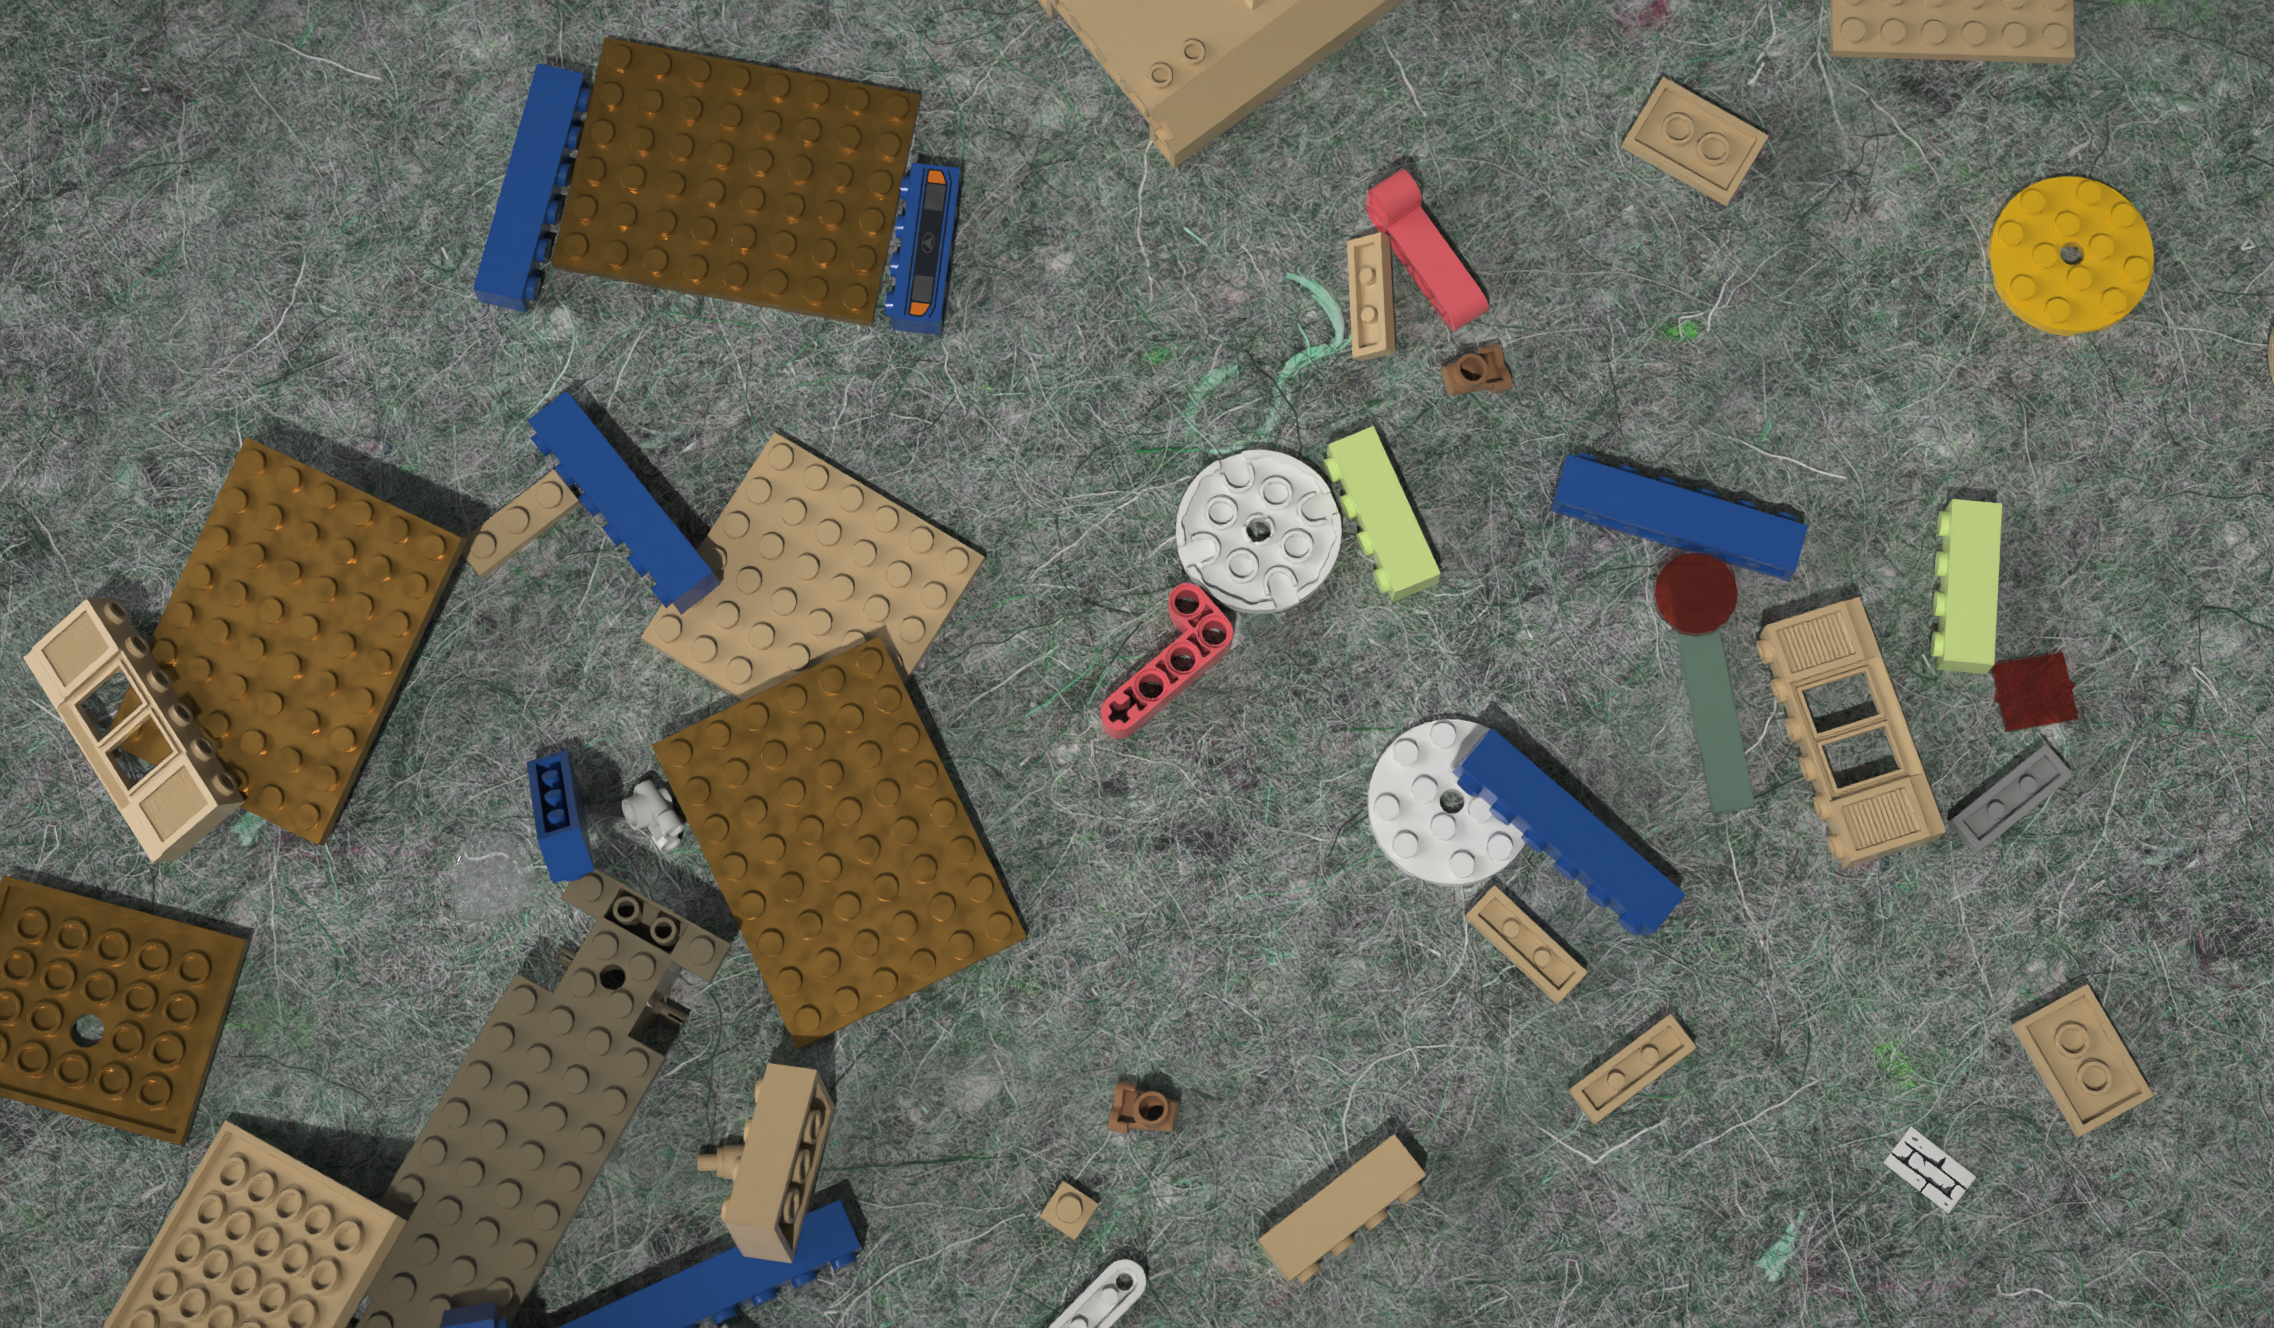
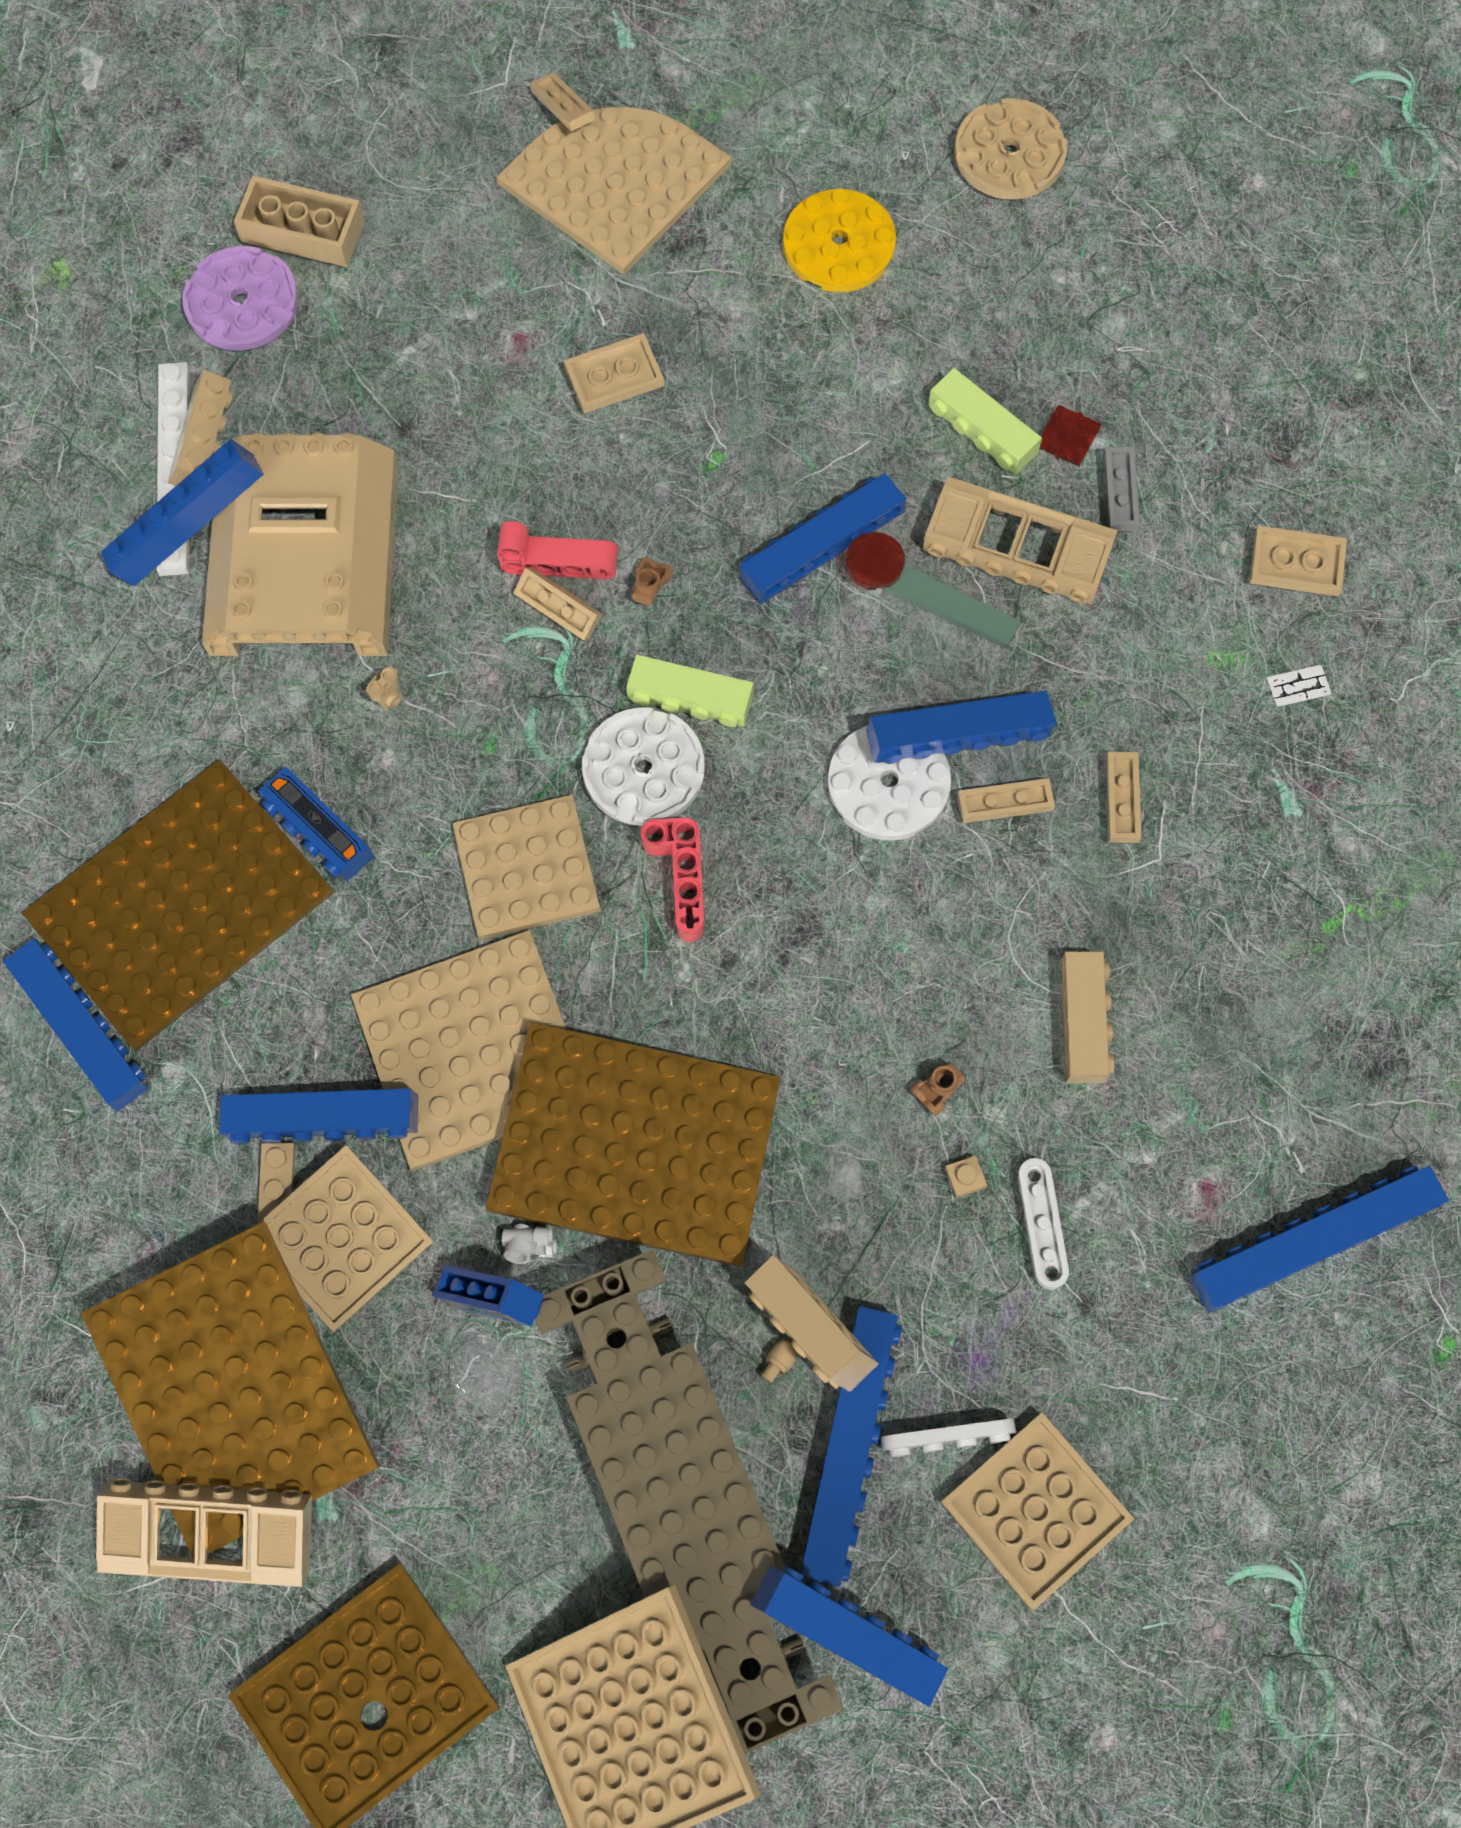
camera: 50 degrees left, 5 degrees down
none -> tan plate [255,1145,434,1333]
none -> tan plate [366,667,403,710]
none -> tan plate [453,795,601,940]

